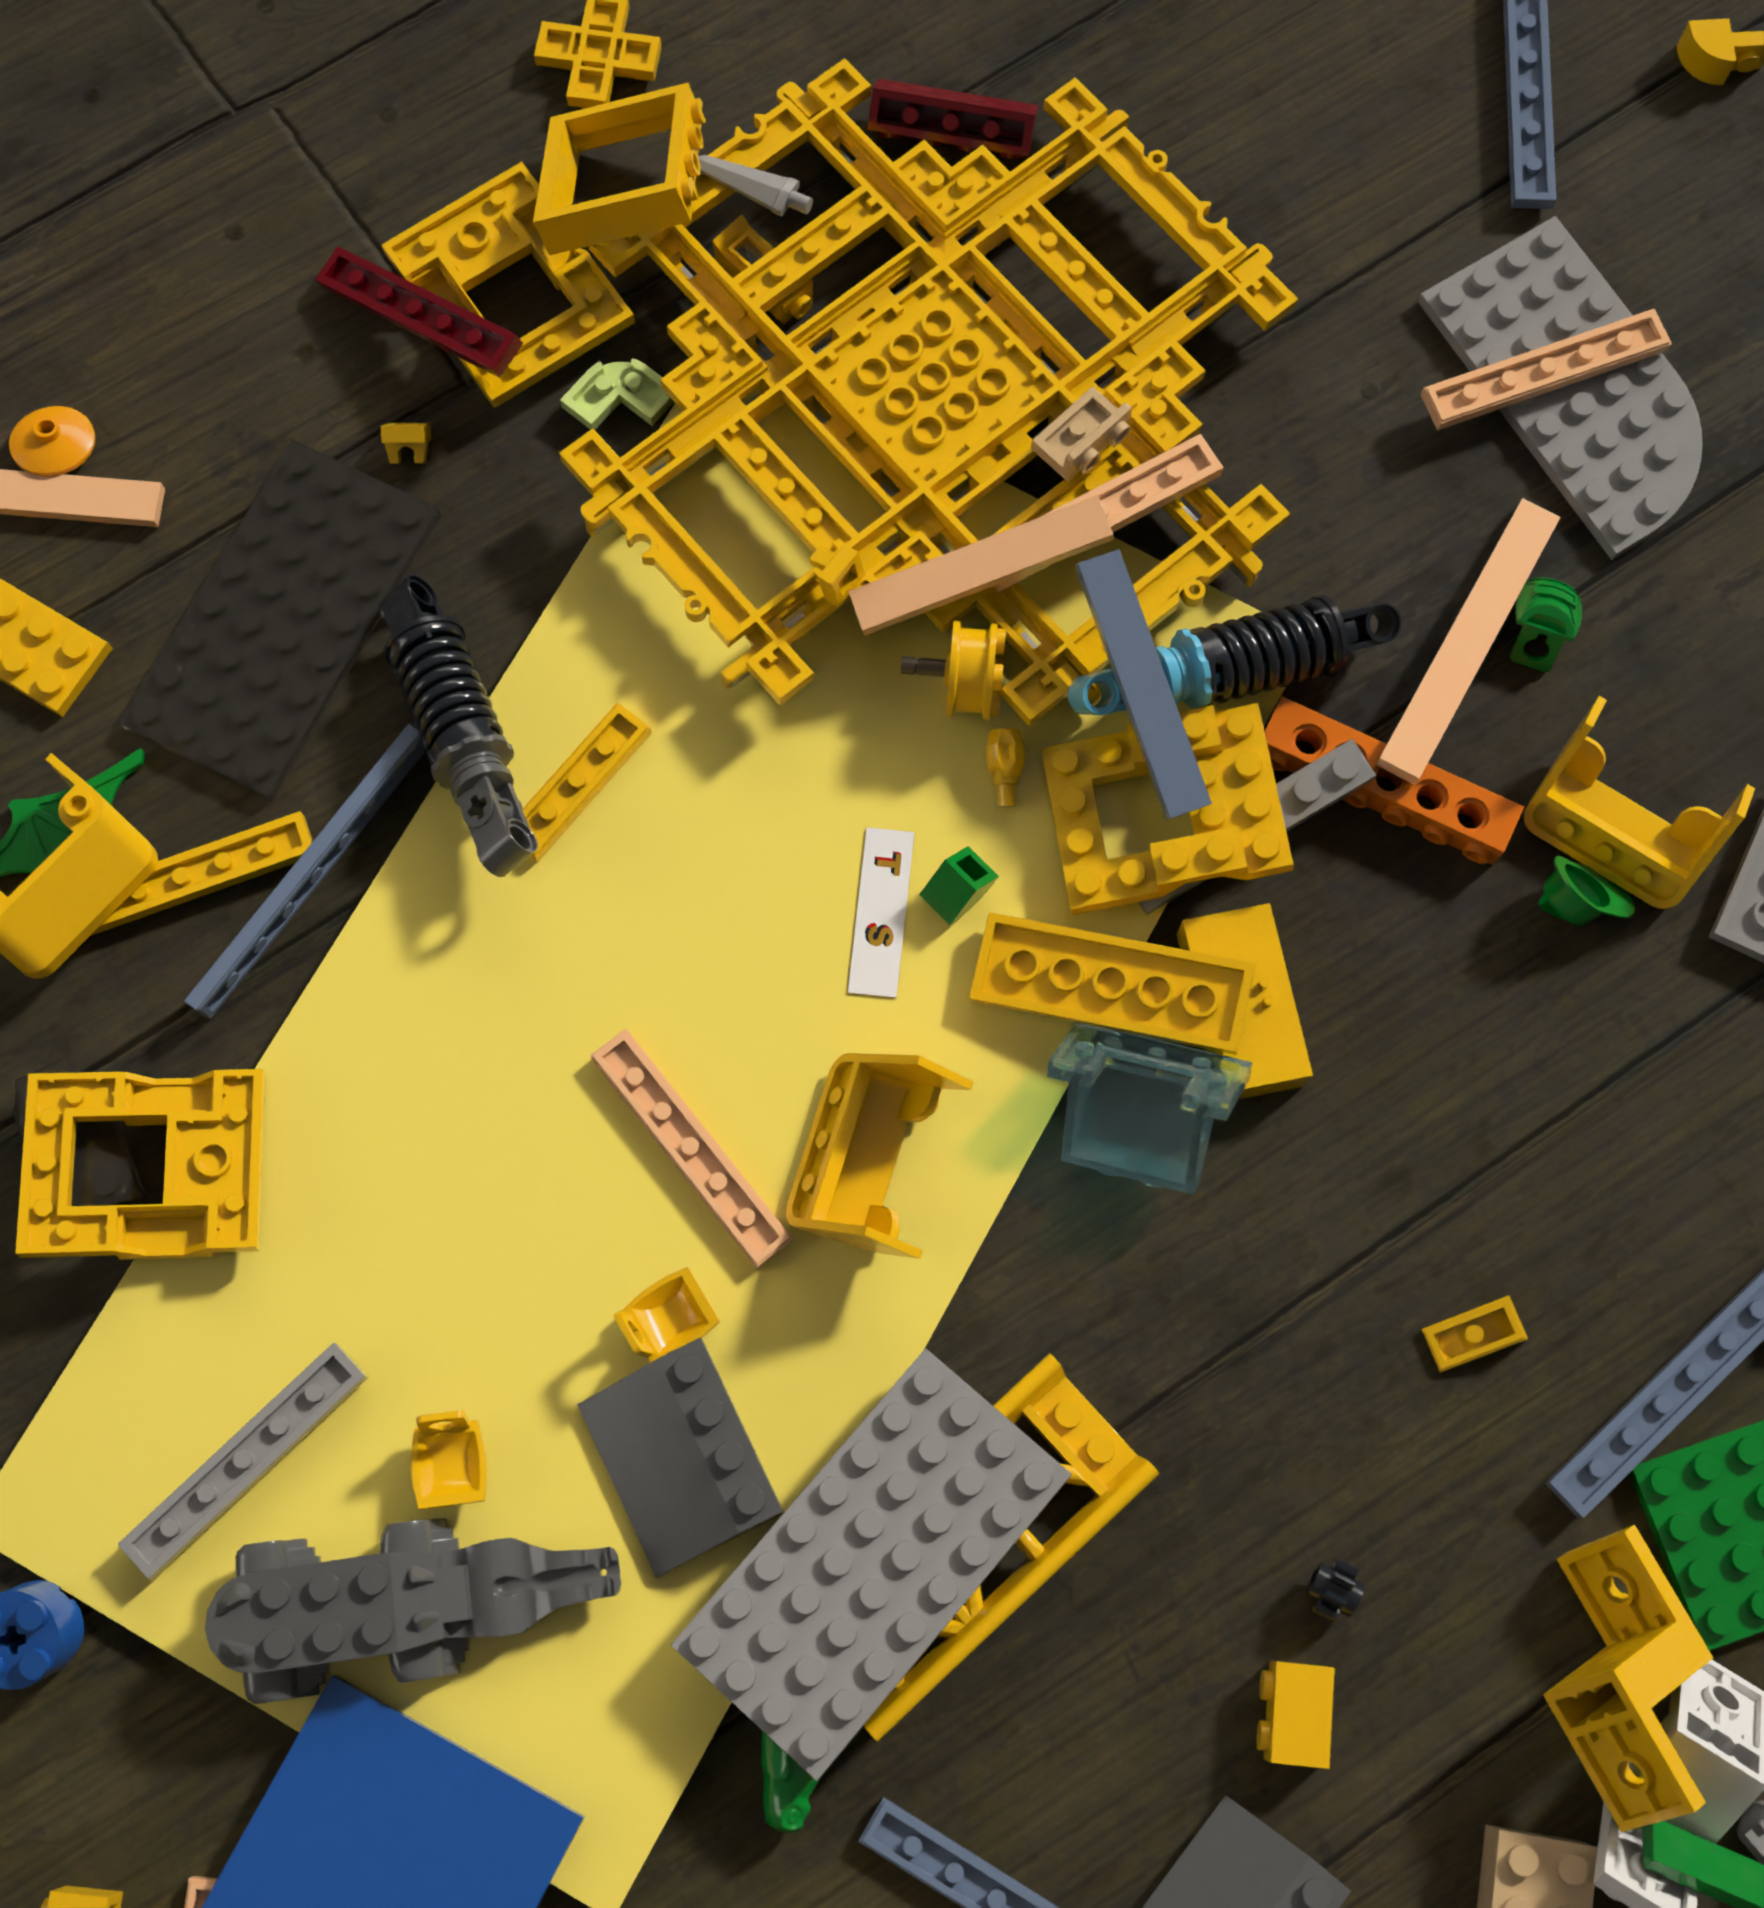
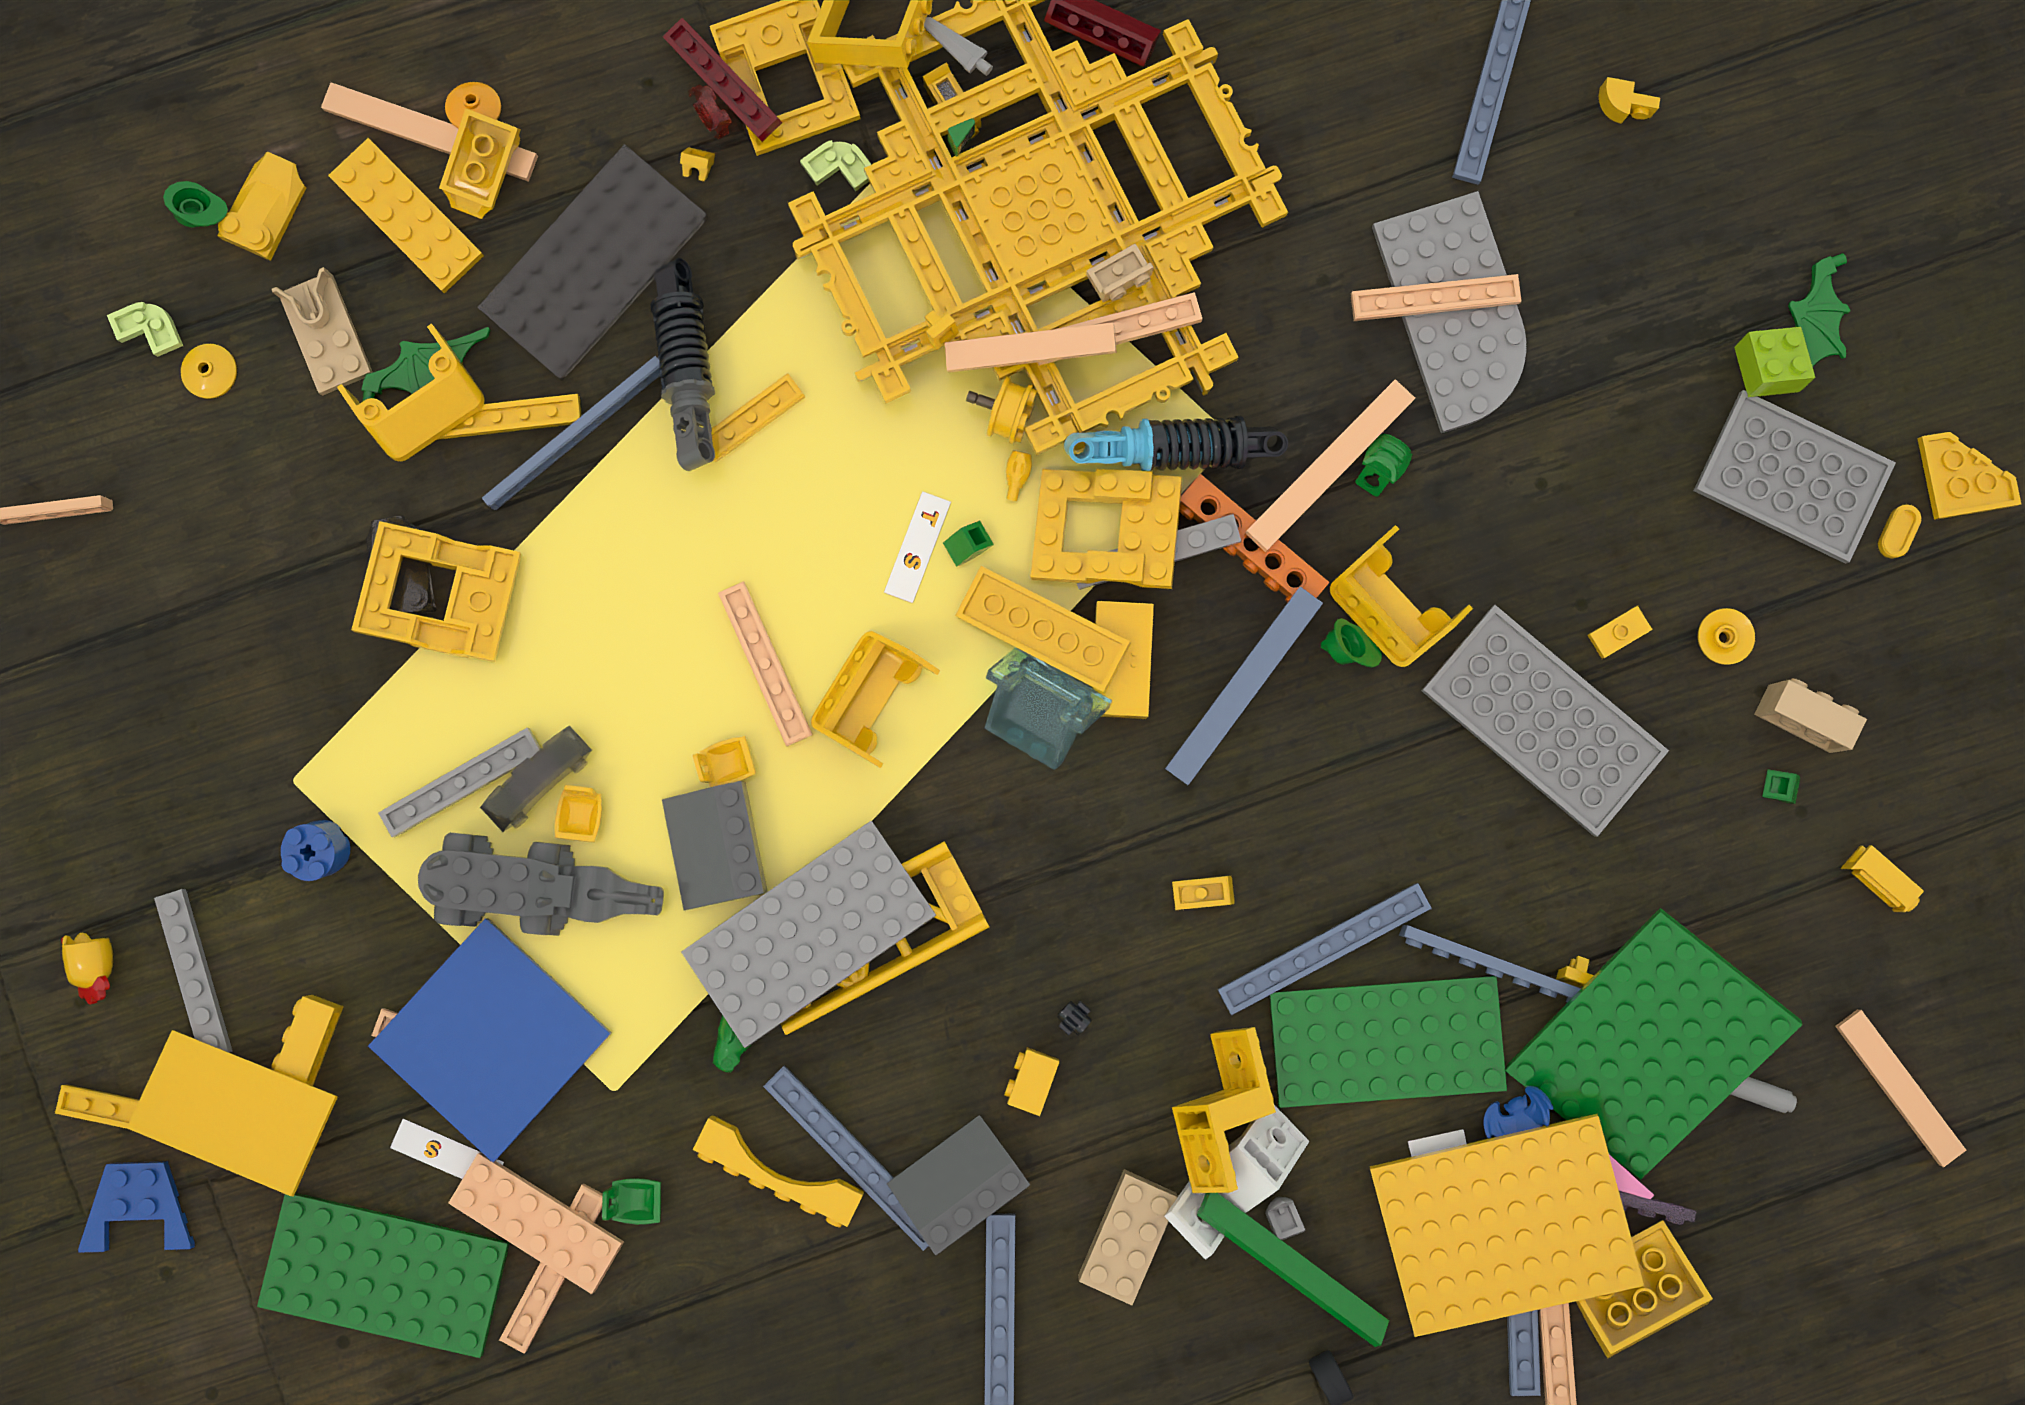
camera: 15 degrees right, 10 degrees up
sand blue tile [1075,549,1212,820] -> none
none -> yellow slope [439,108,521,219]
none -> clear smoke brick [480,725,592,832]
none -> clear red plate [688,84,732,140]
none -> green slope [948,118,975,157]
none -> sand blue tile [1165,587,1323,785]

